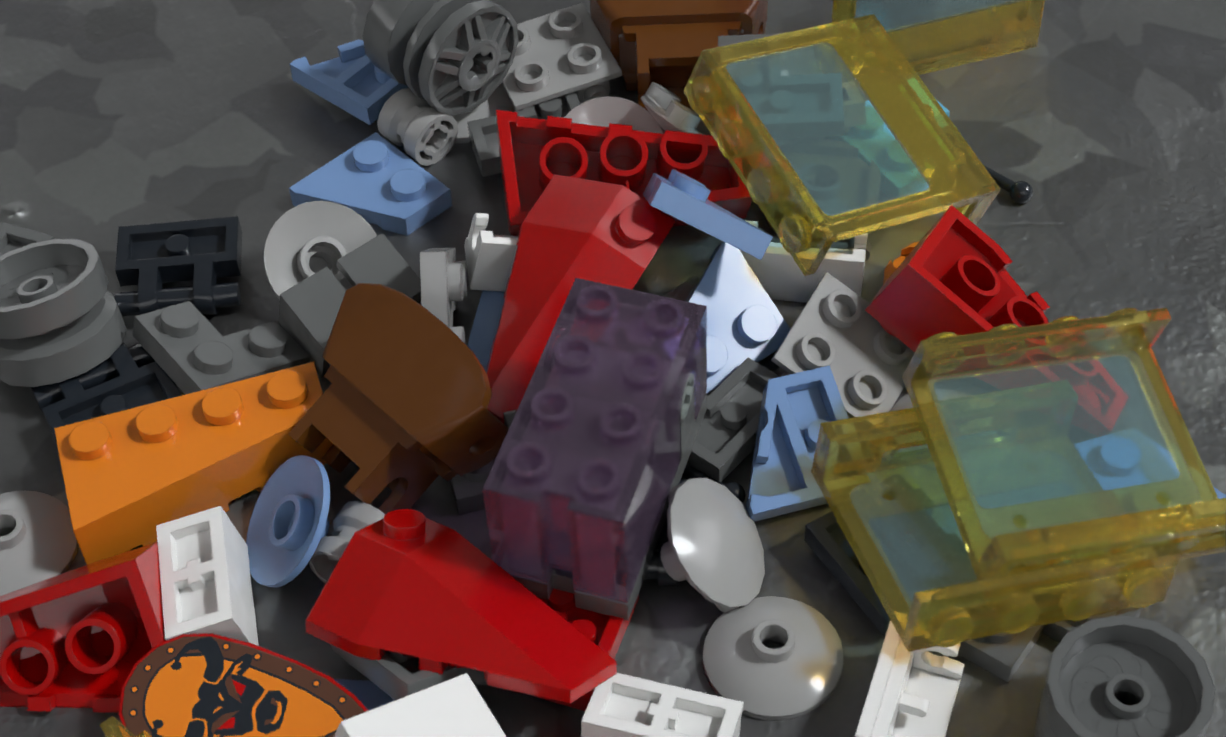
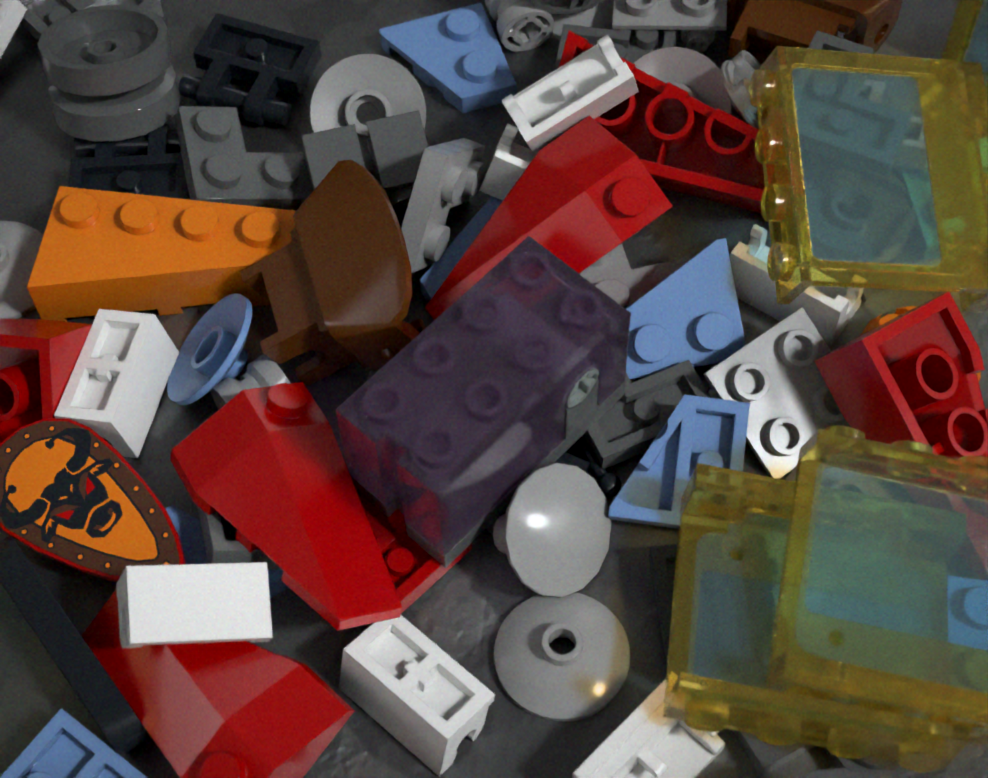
camera: 25 degrees right, 10 degrees up
medium blue wing [643,169,773,260] -> none
none -> white hinge [501,34,639,155]

